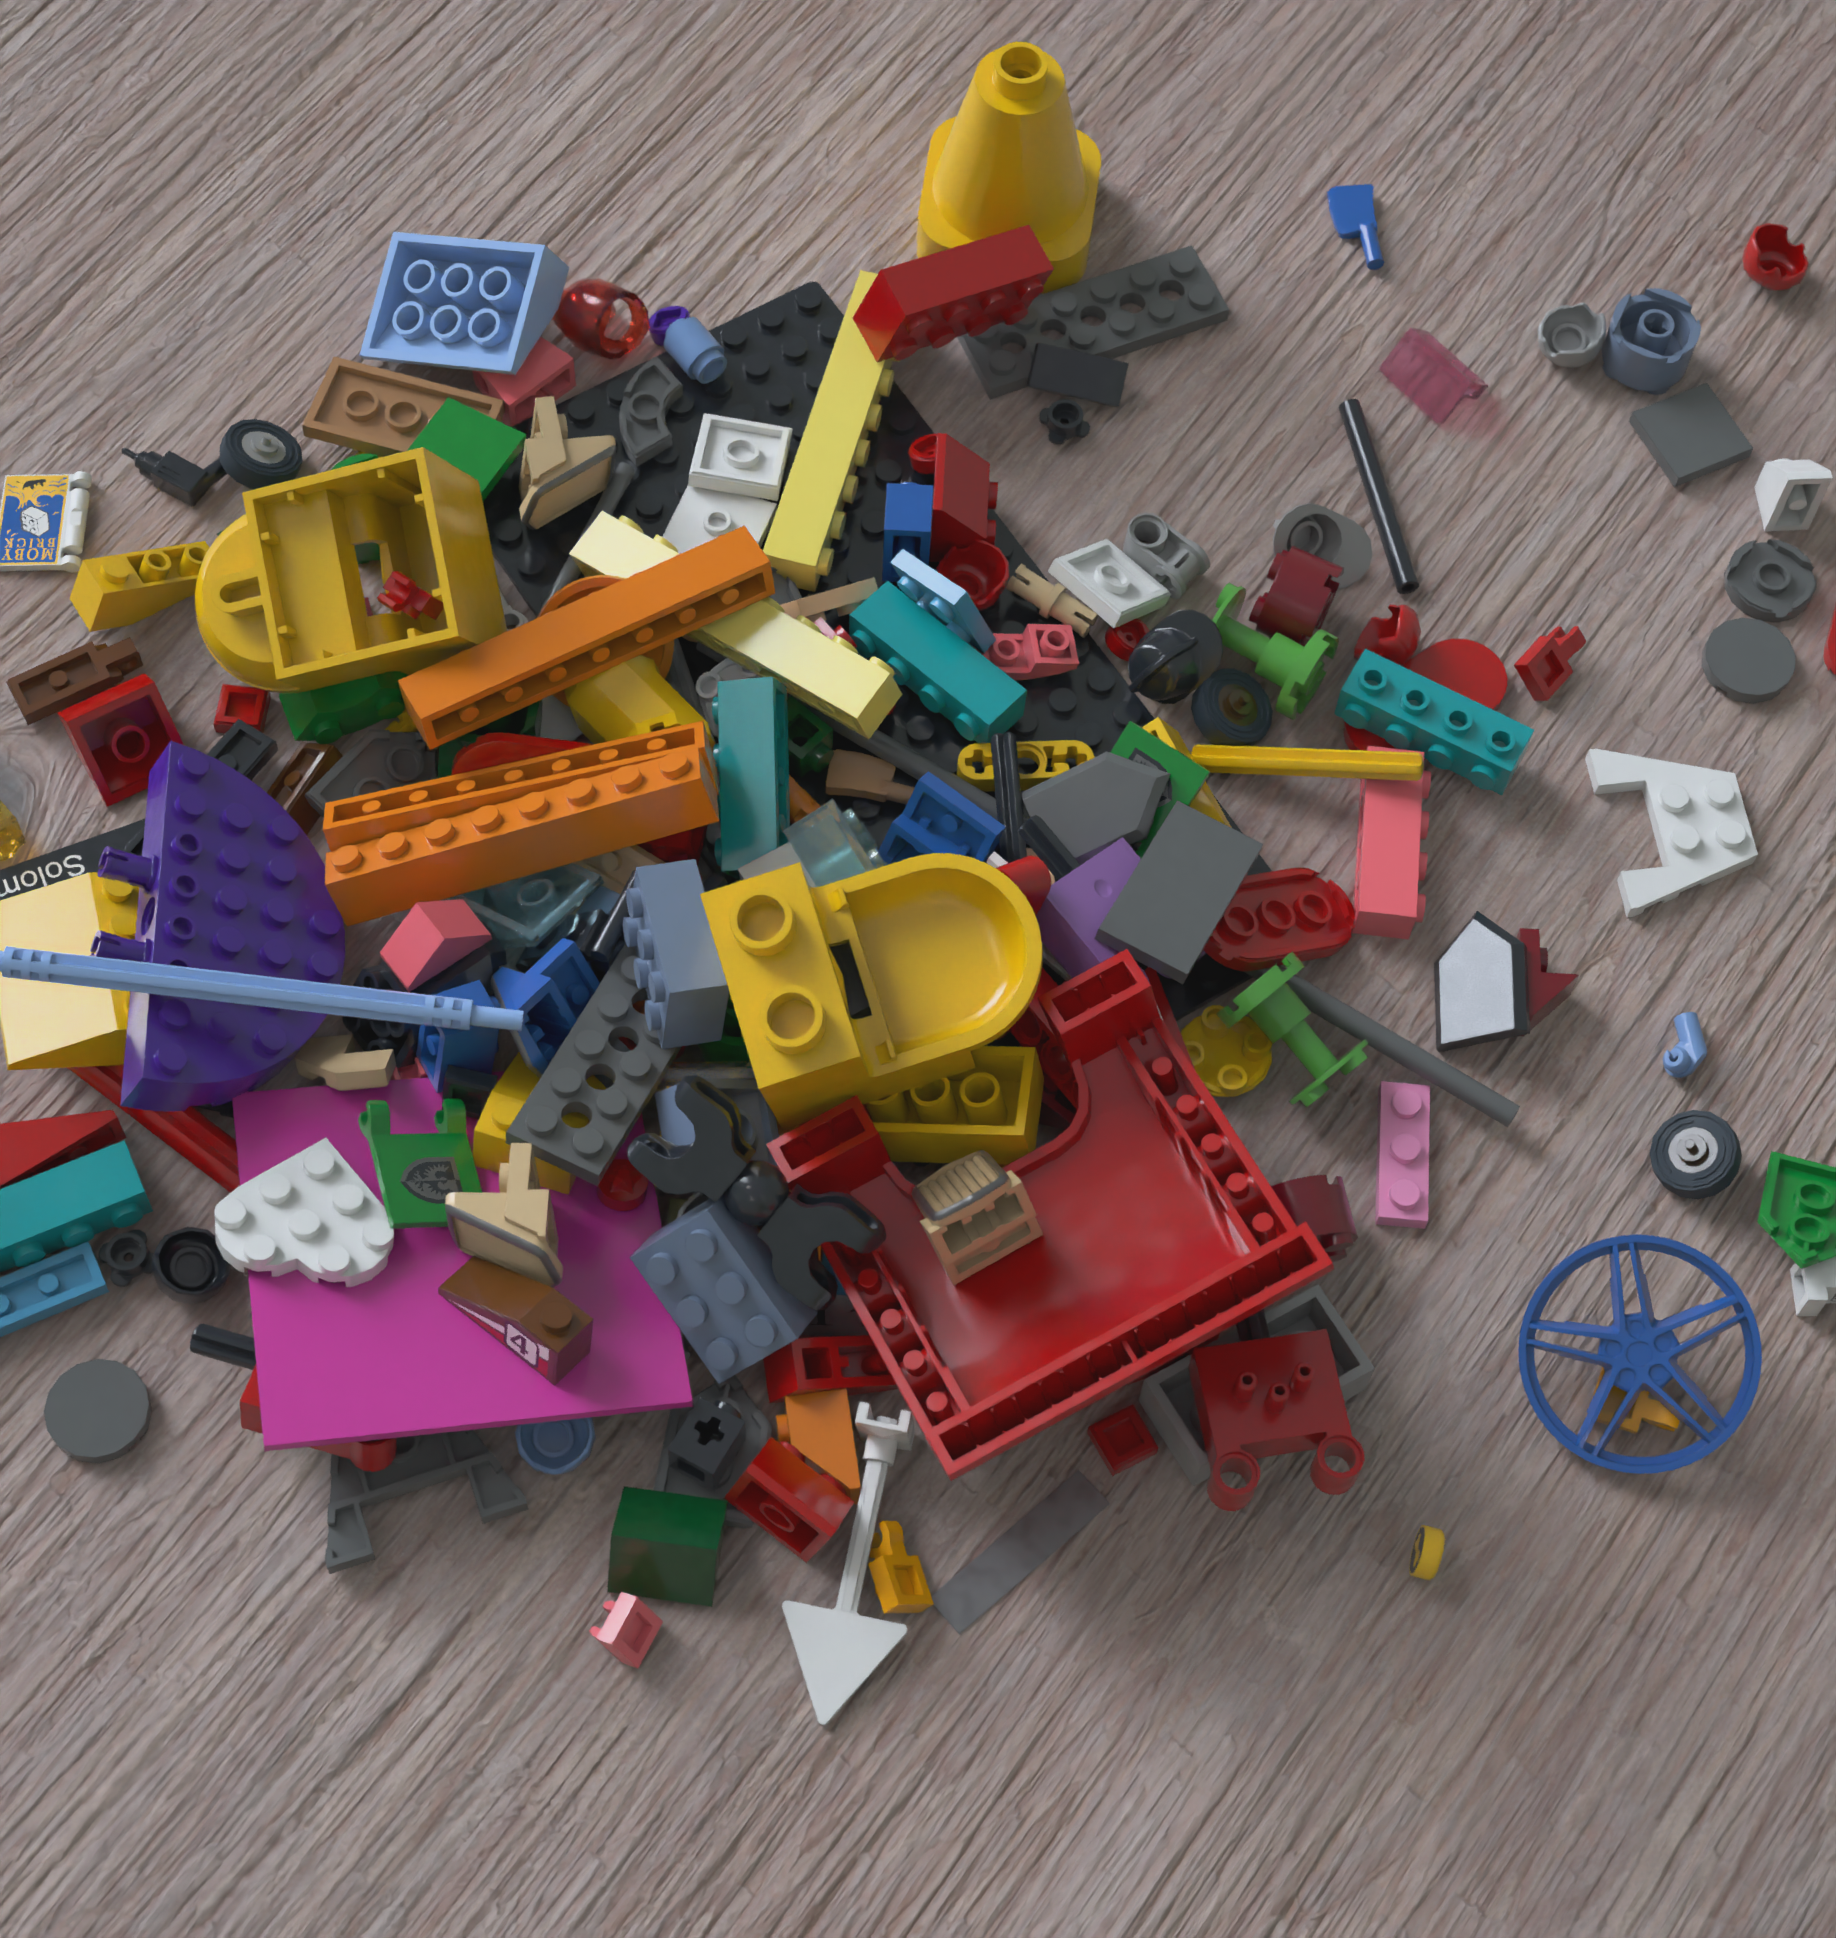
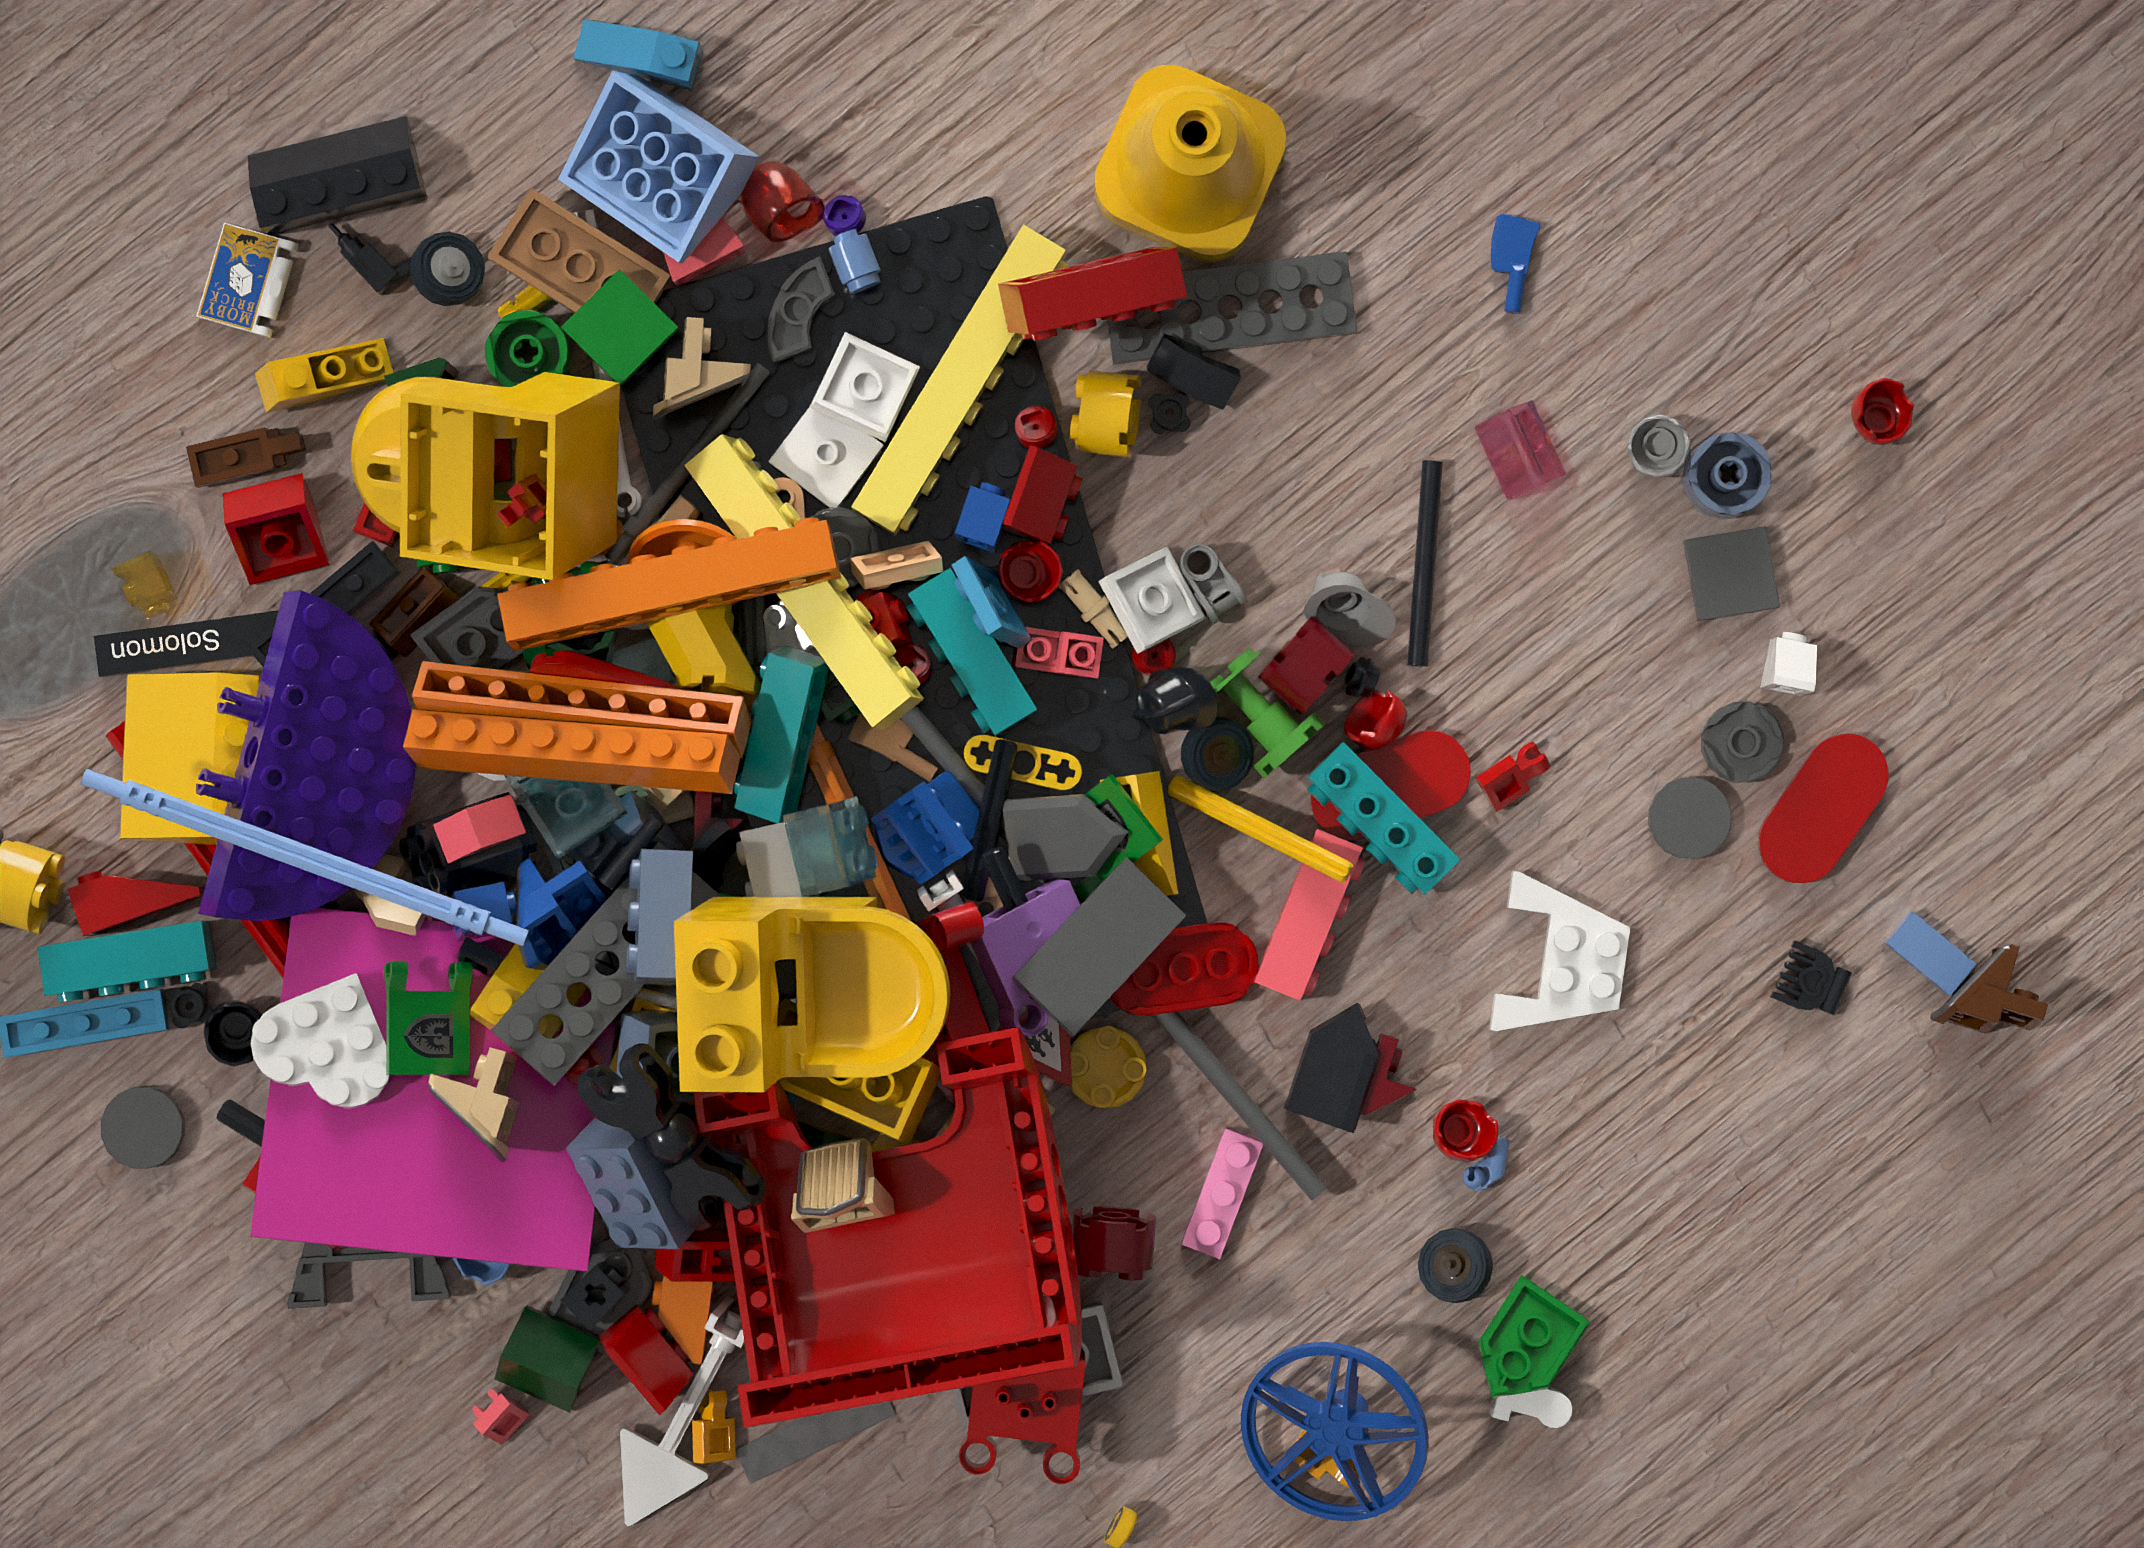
camera: 20 degrees right, 25 degrees up
reddish brown slope [438,1256,594,1385] -> none
bright green piece [1216,951,1368,1108] -> none
none -> black slope [248,116,427,235]
none -> dark azure slope [573,19,703,91]
none -> yellow brick [1070,370,1141,458]
none -> black plate [1344,657,1380,698]
none -> red hair [1433,1099,1499,1163]

